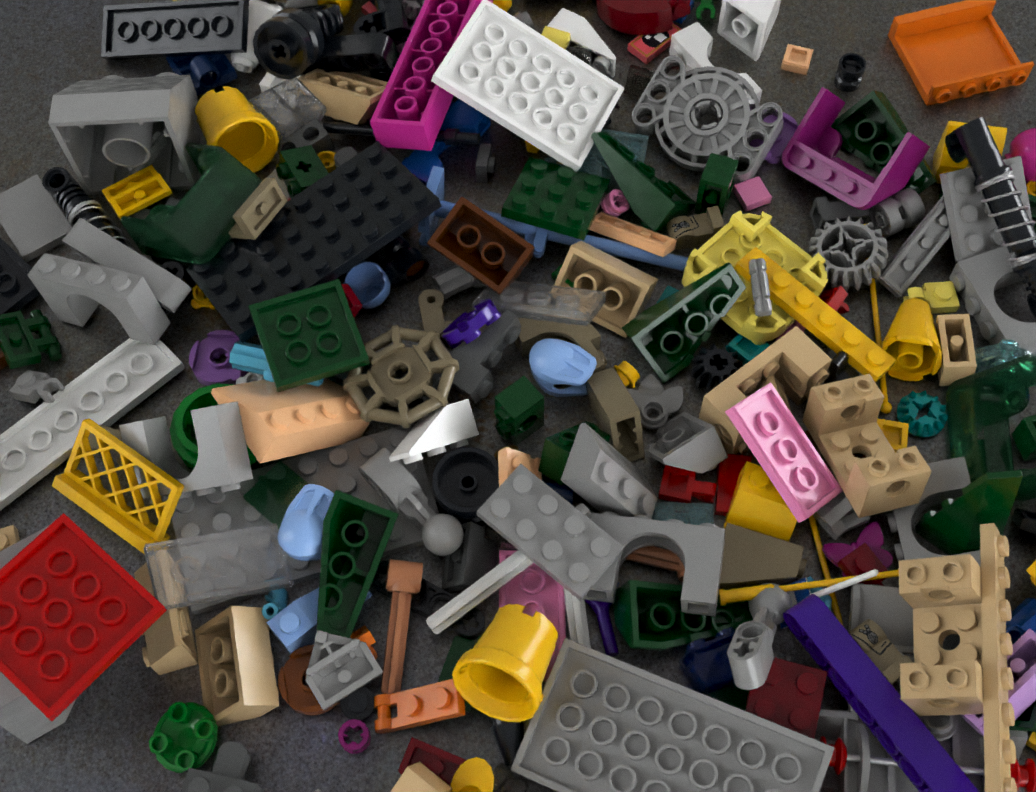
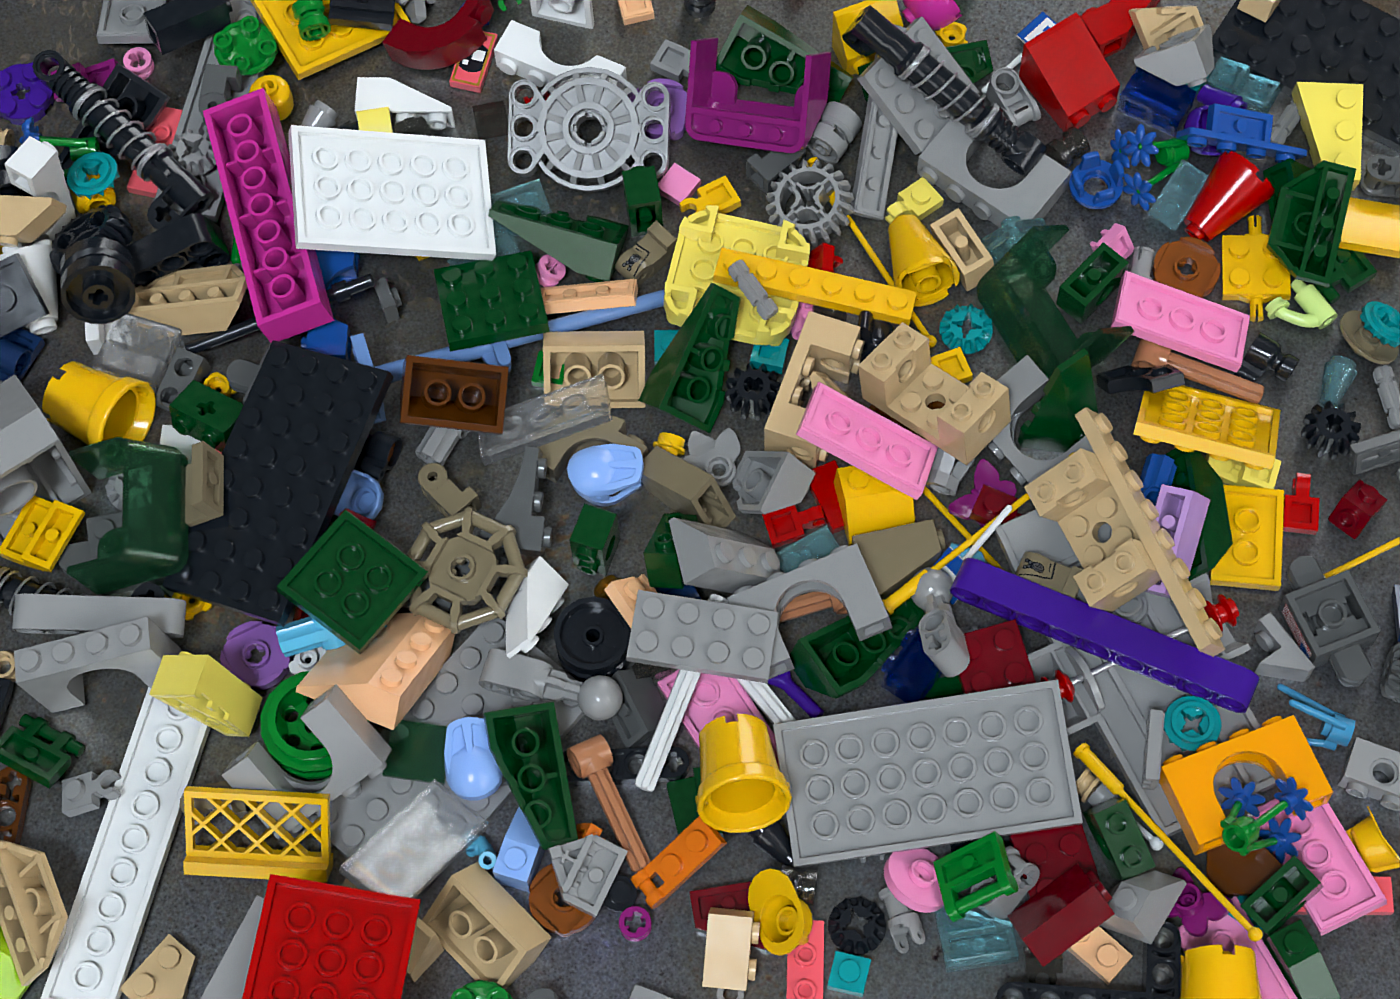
camera: 30 degrees left, 5 degrees up
dark purple plate [441,299,501,349] -> none
none -> light yellow wedge [149,651,263,737]
none -> light grey plate [650,39,690,83]
none -> yellow plate [679,175,741,218]

